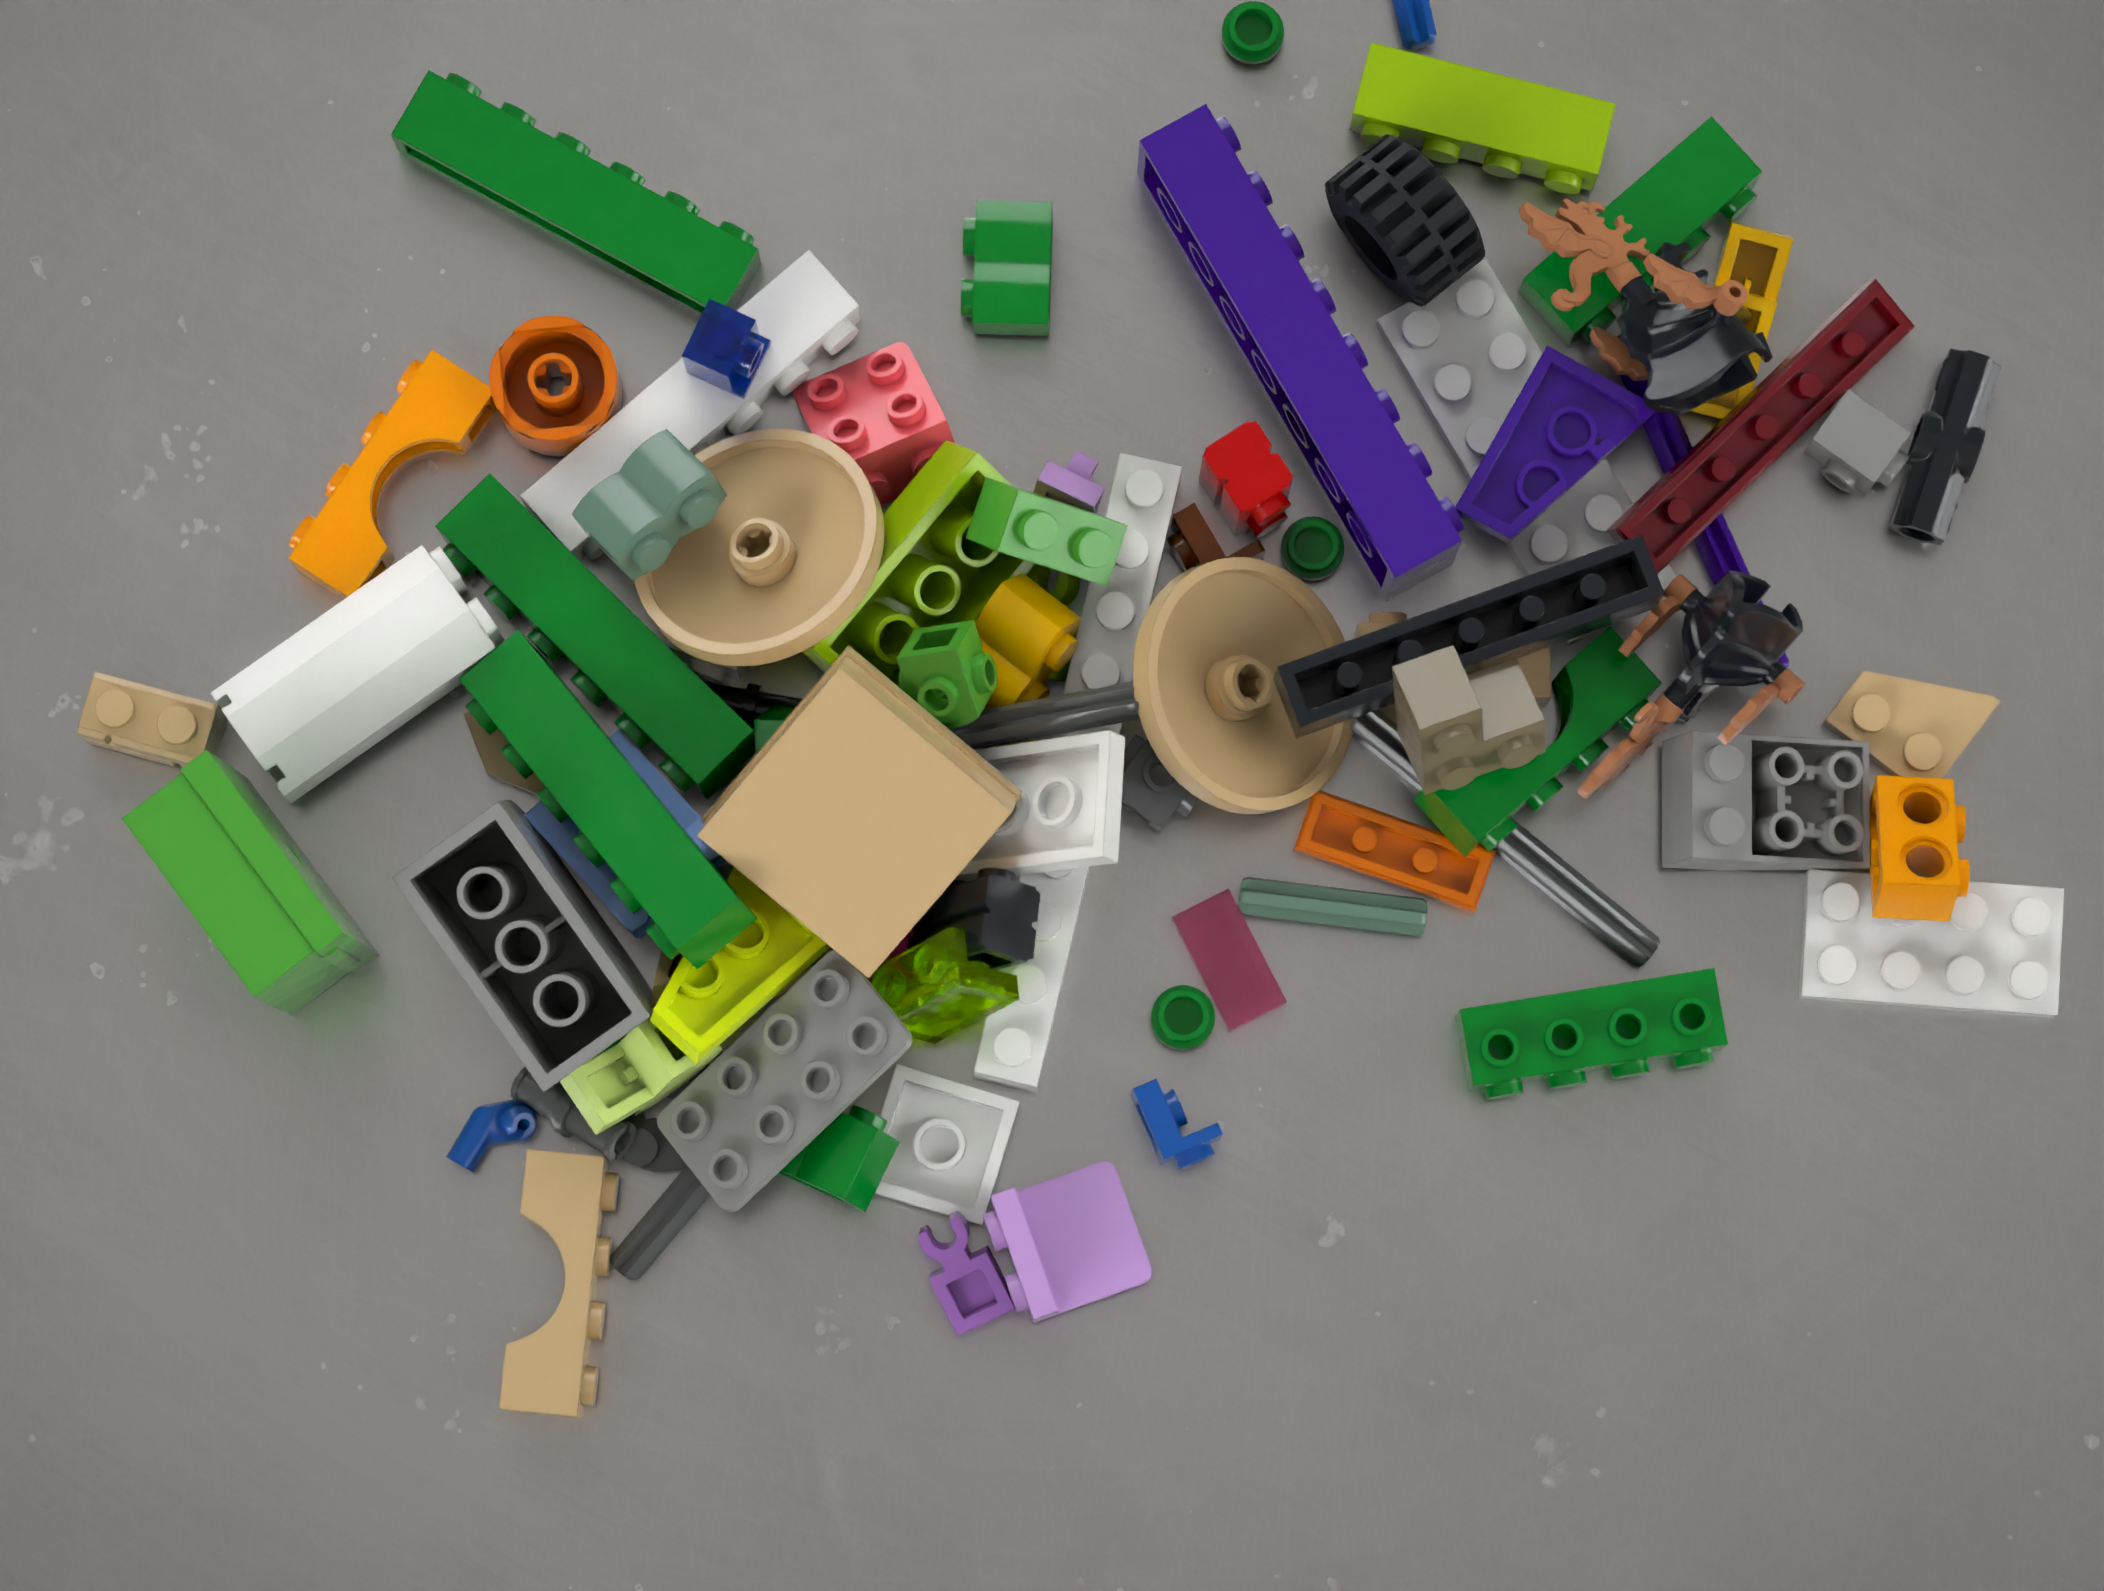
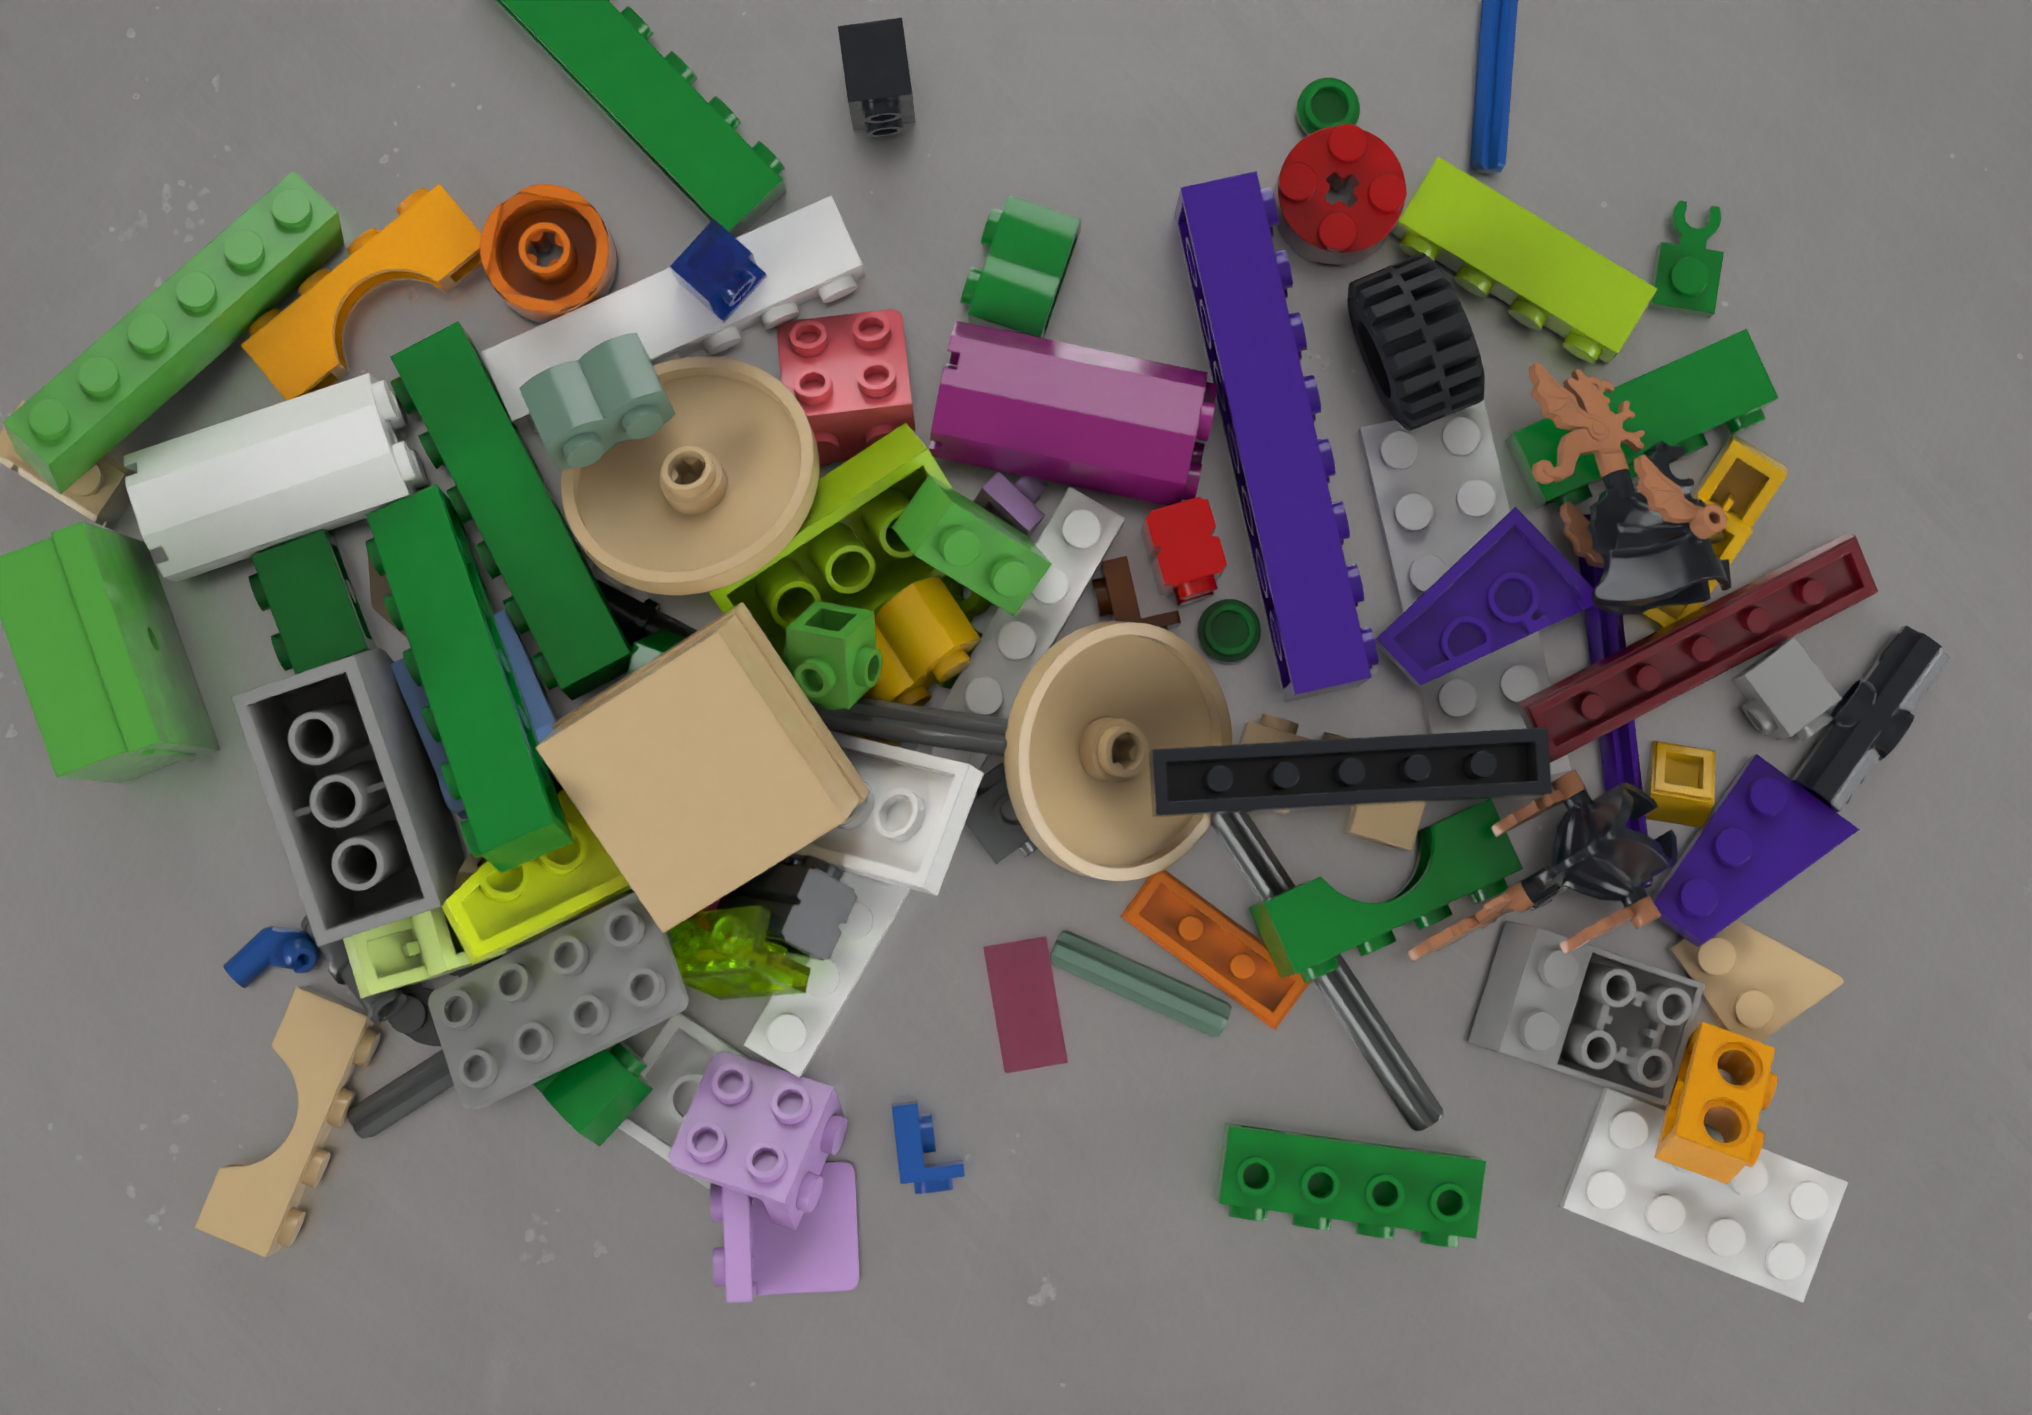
camera: 15 degrees right, 5 degrees up
medium lavender plate [919,1211,1015,1336] -> none
green plate [1151,985,1215,1050] -> none
dark tan brick [1392,645,1546,795] -> none
none -> bright green brick [3,171,344,495]
none -> green brick [249,529,377,674]
none -> lavender bracket [669,1052,848,1231]
none -> black brick [838,18,915,137]
none -> magenta brick [929,320,1218,506]
none -> red brick [1274,124,1407,265]
none -> yellow slope [1644,741,1716,827]
none -> green plate [1648,200,1724,318]
none -> dark purple wing [1652,754,1860,947]

